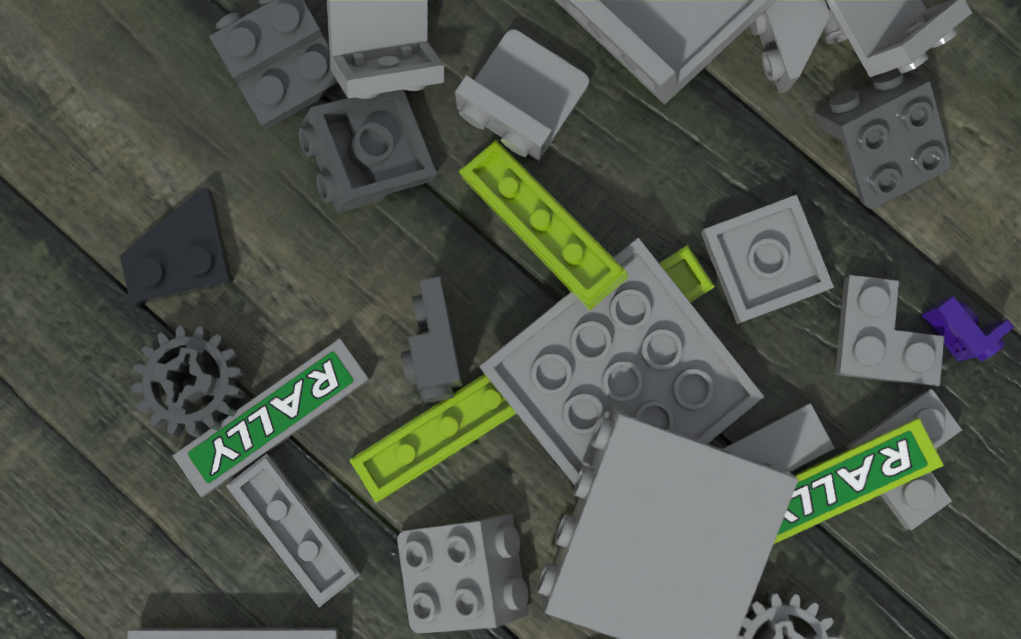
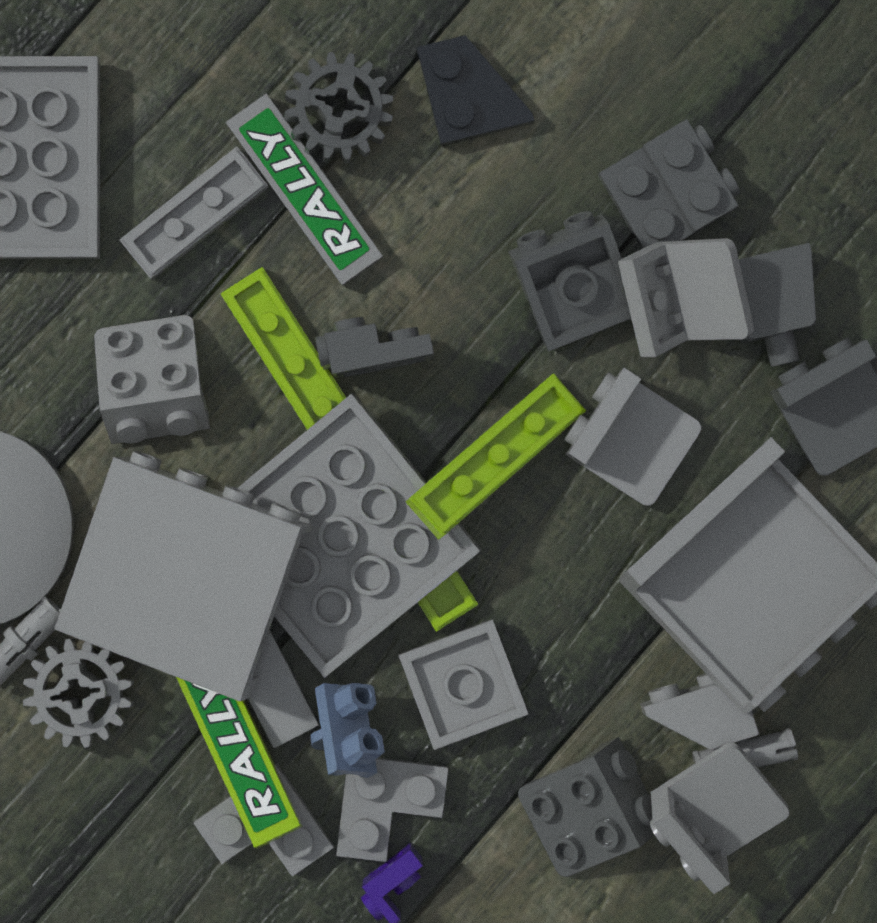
camera: 95 degrees right, 5 degrees up
none -> sand blue hips [310,683,385,778]

